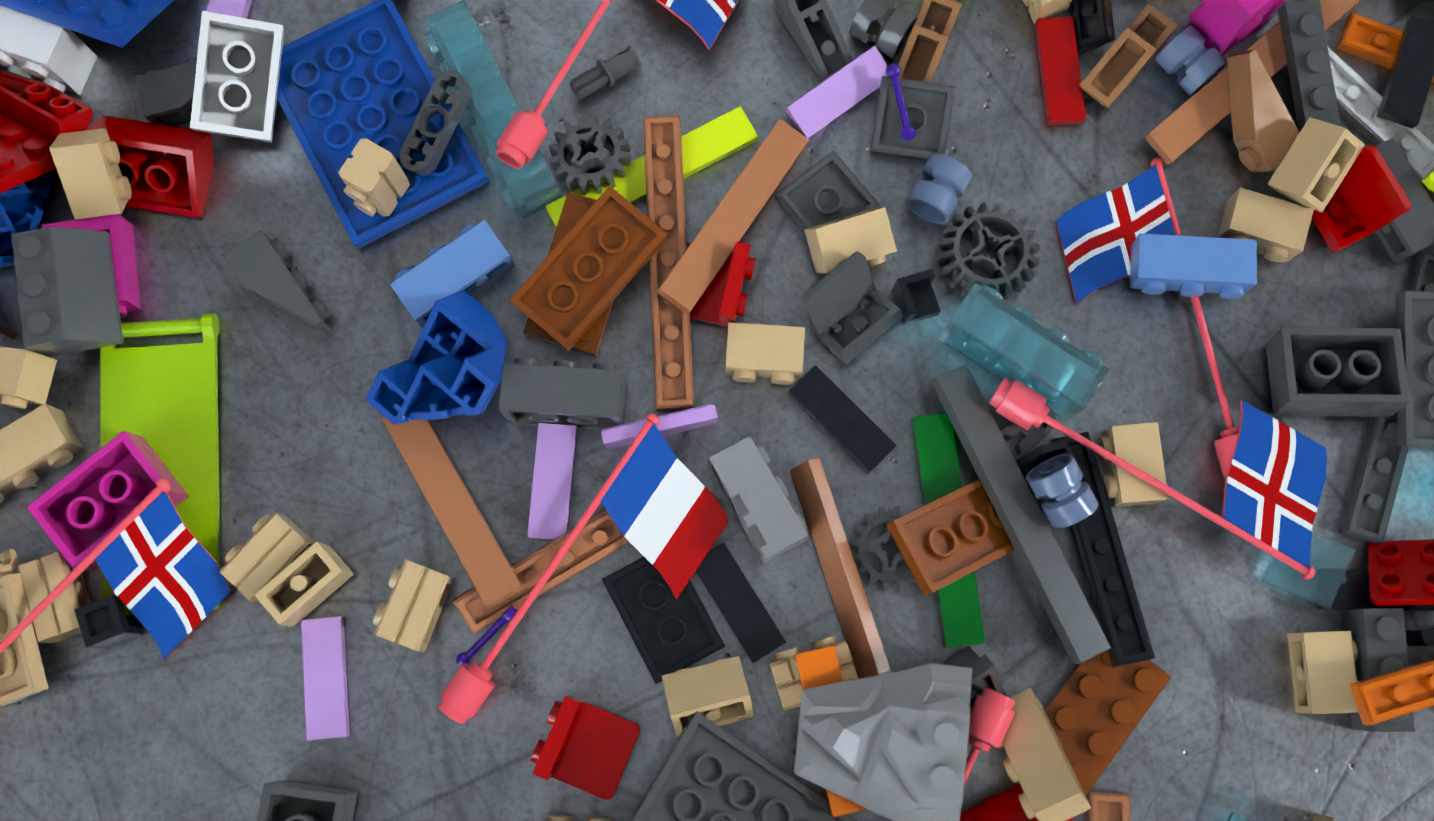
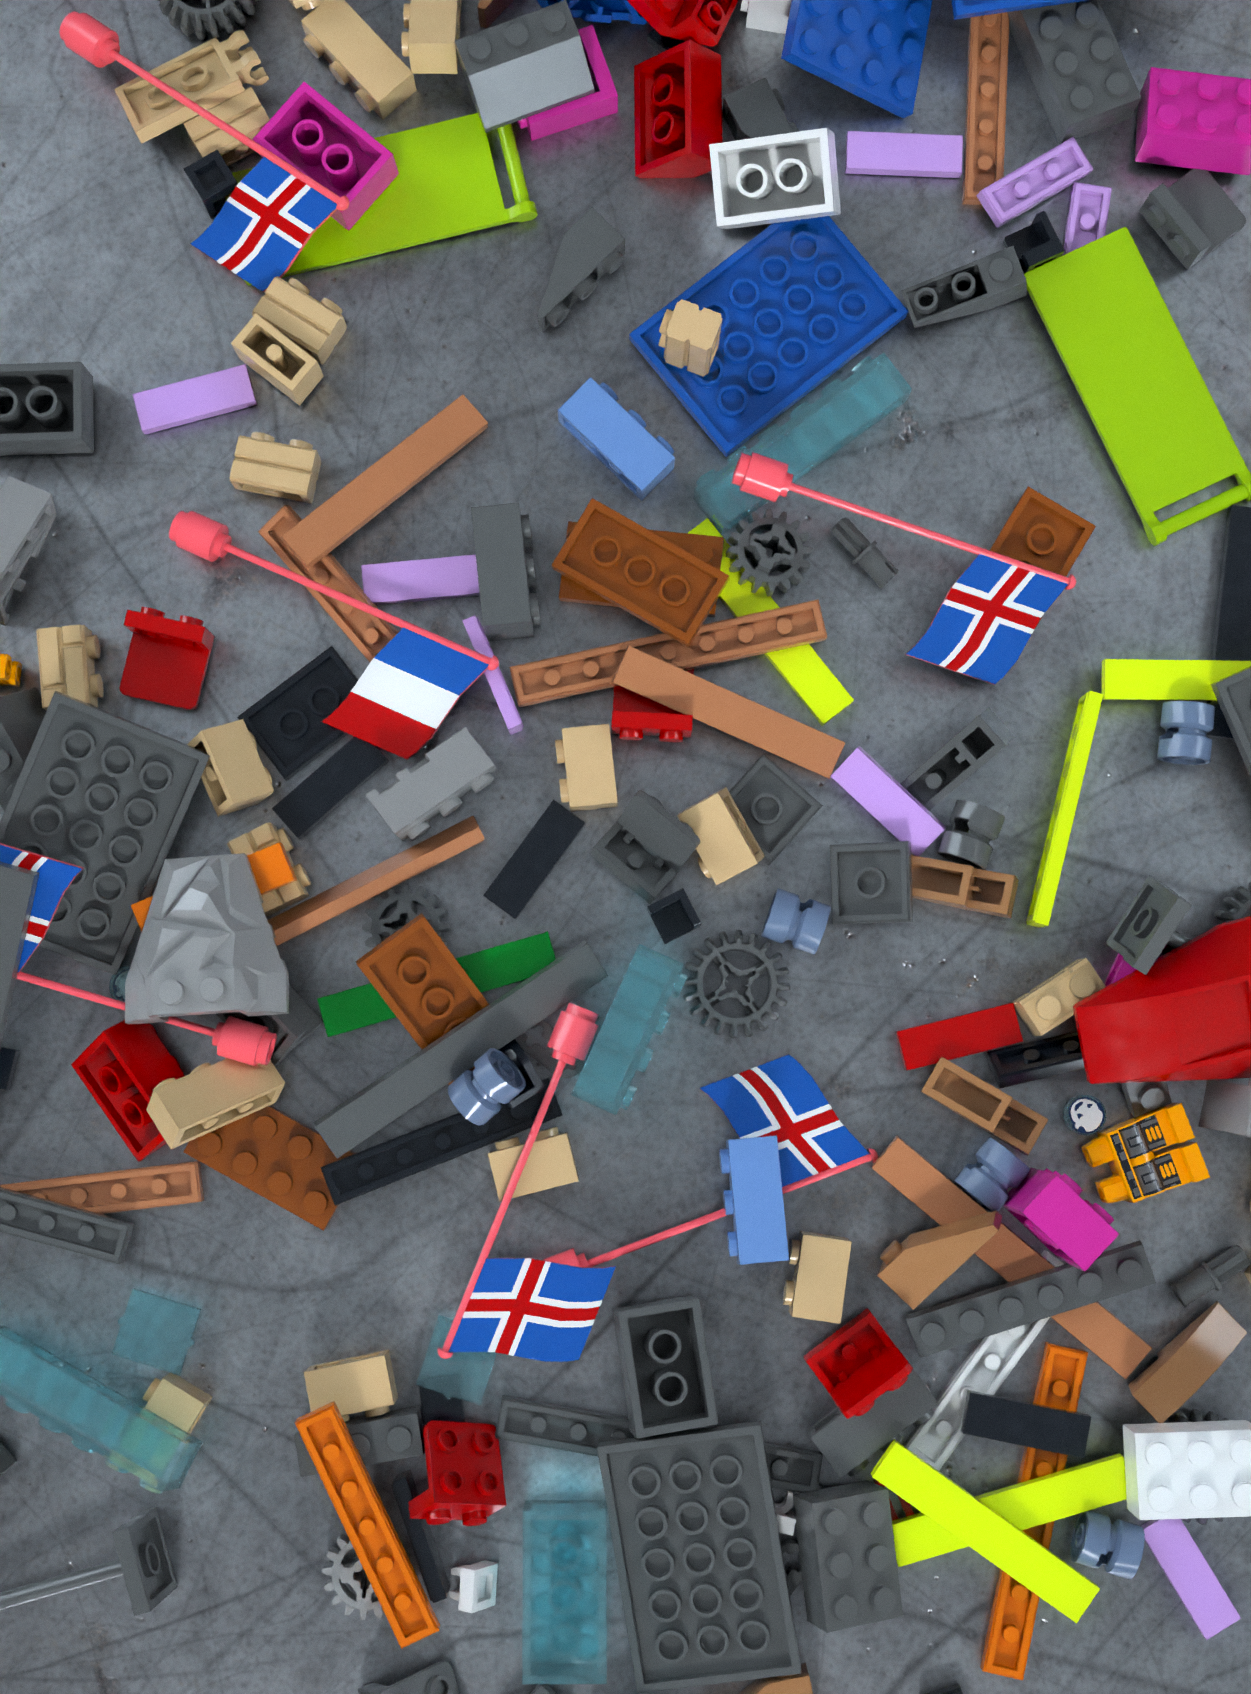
camera: 80 degrees right, 5 degrees up
tan brick [49,128,132,220] -> none
blue brick [365,291,507,424] -> none
dark grey beam [400,70,472,176] -> none
dark purple hinge [456,605,517,666] -> none
dark purple hinge [886,63,916,141] -> none
tan brick [1268,117,1365,212] -> none

